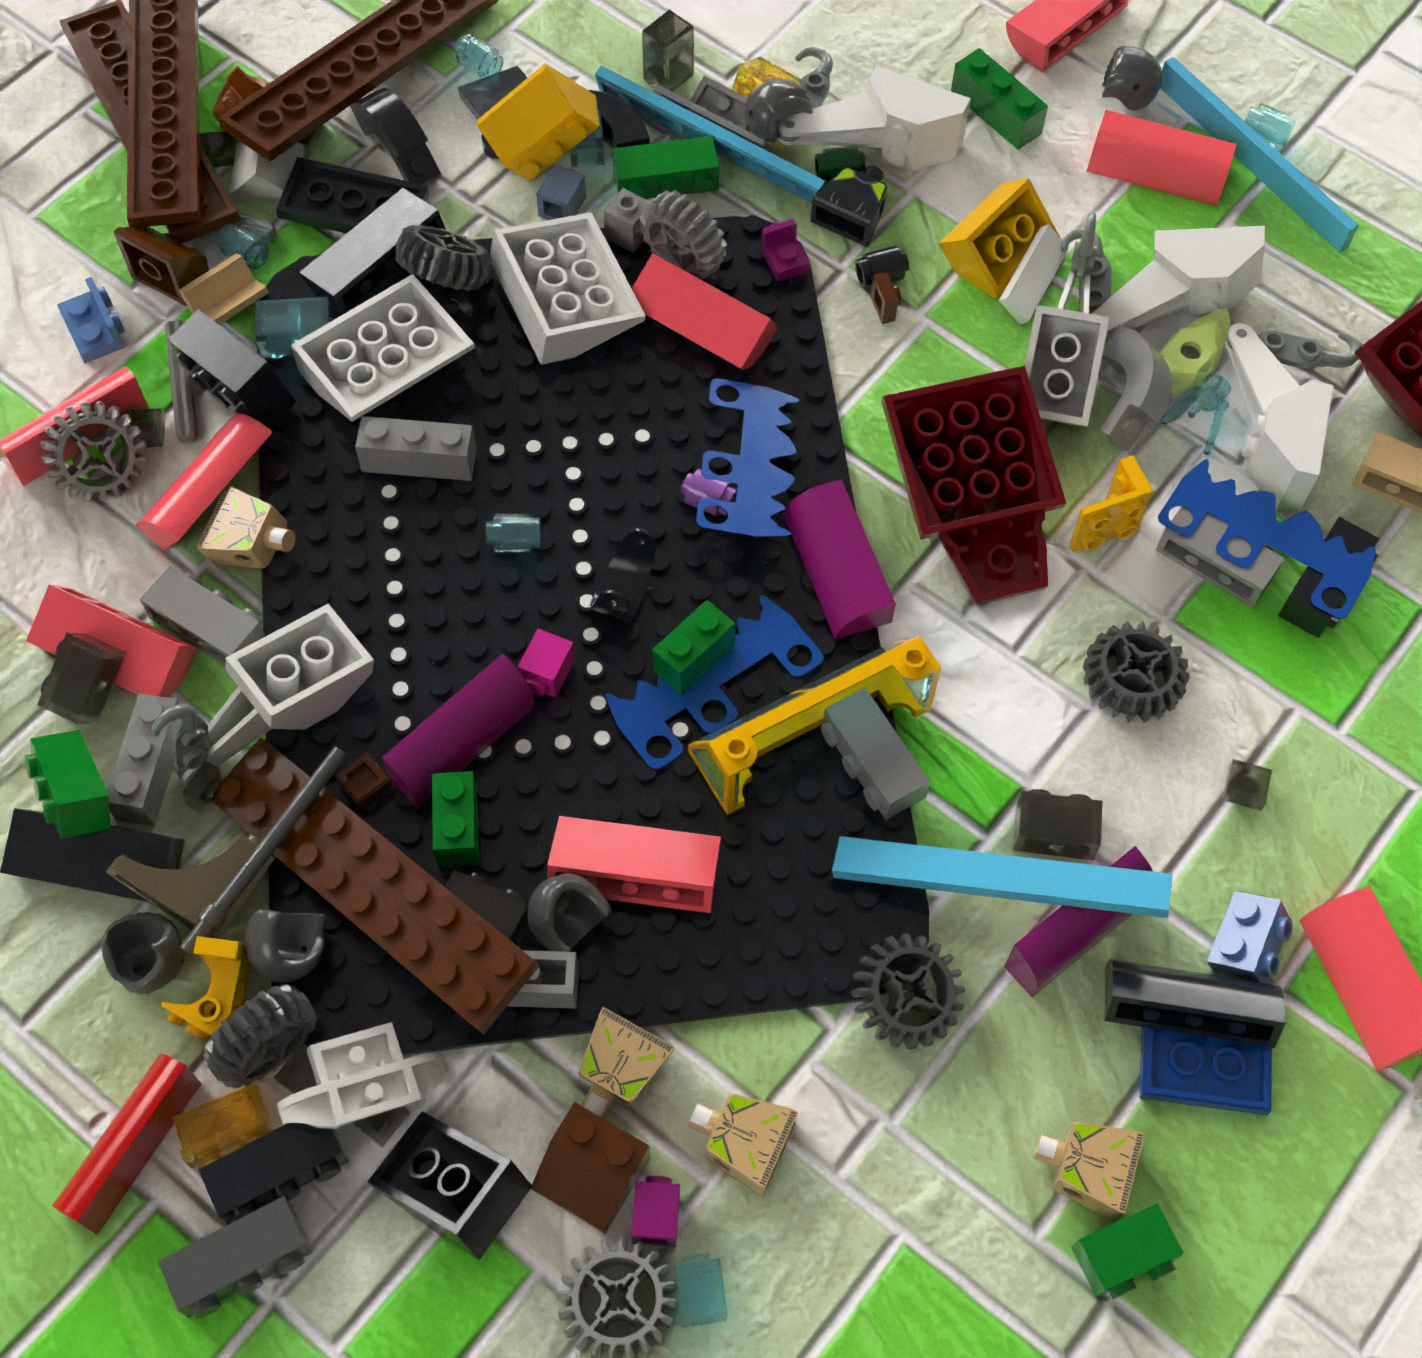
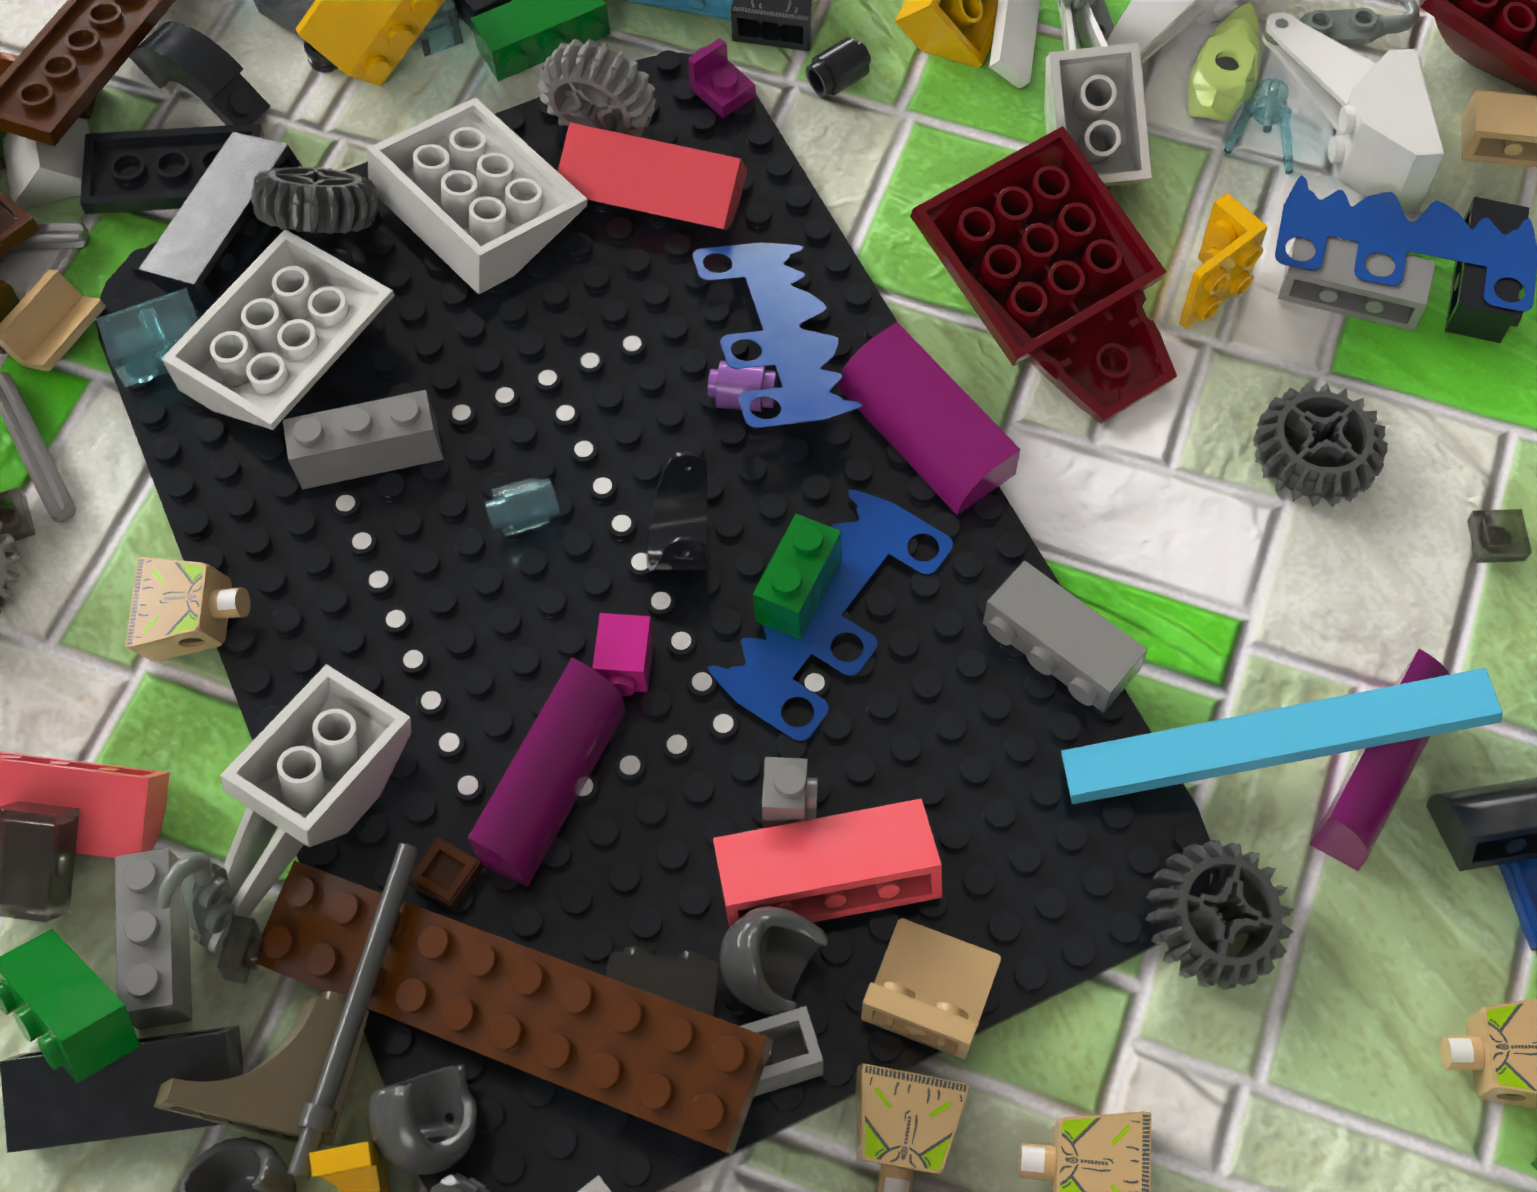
camera: 15 degrees left, 0 degrees up
coral brick [135,414,272,550] -> none
light grey brick [140,566,265,666] -> none
brick [167,309,296,429] -> none
clear light blue brick [216,224,269,271] -> none
green brick [432,771,479,868] -> none
sand blue brick [536,164,586,220] -> none
light grey brick [604,188,649,253] -> none
yellow windscreen [688,636,942,815] -> none
reddish brown plate [871,272,901,324] -> none
clear smoke brick [1013,789,1103,861] -> none
light grey arch [1099,325,1172,452] -> none
none -> light grey brick [762,757,818,828]
none -> tan bracket [861,918,1001,1060]

